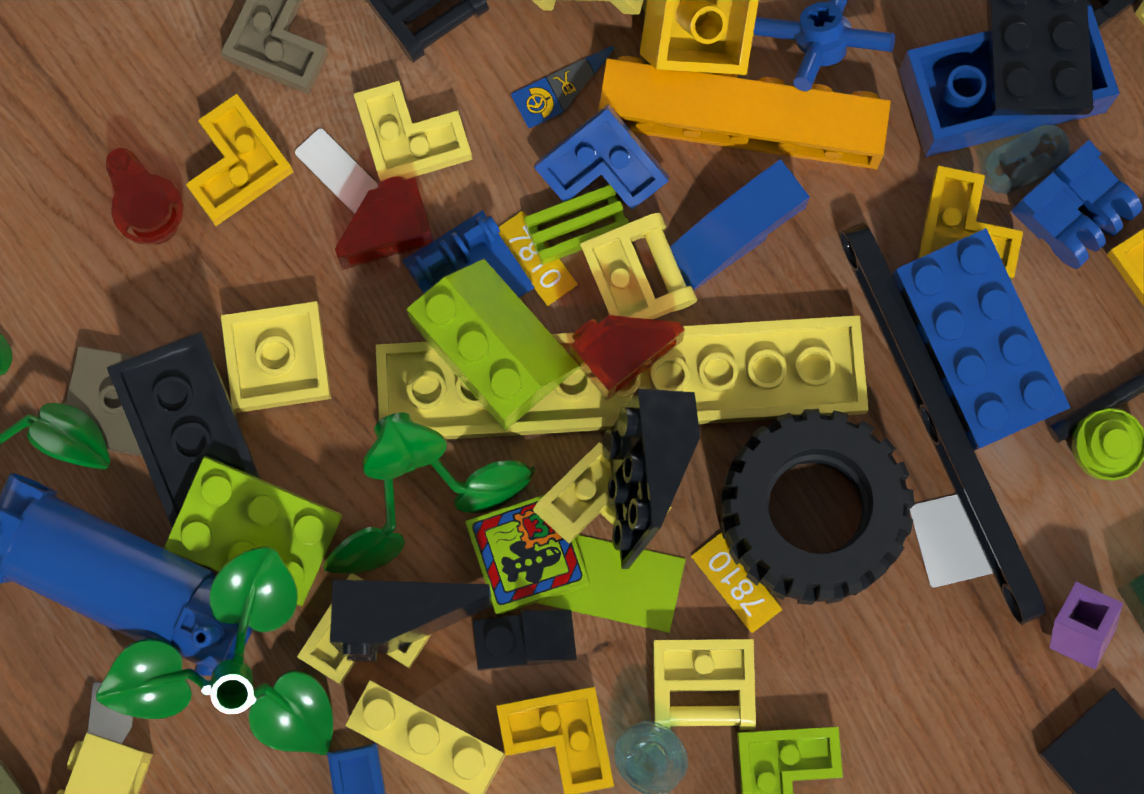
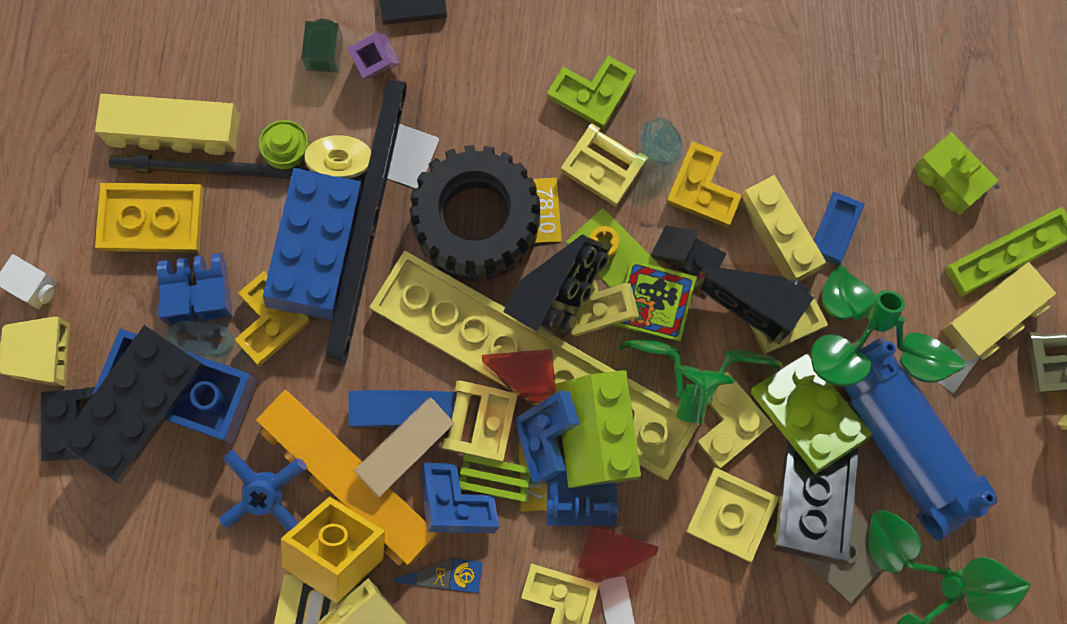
camera: 145 degrees left, 0 degrees up
none -> light yellow dish [305,135,371,179]
none -> tan tile [353,398,454,497]
none -> blue plate [514,391,580,484]
none -> yellow bush [590,226,620,258]
none -> light yellow plate [697,371,773,469]

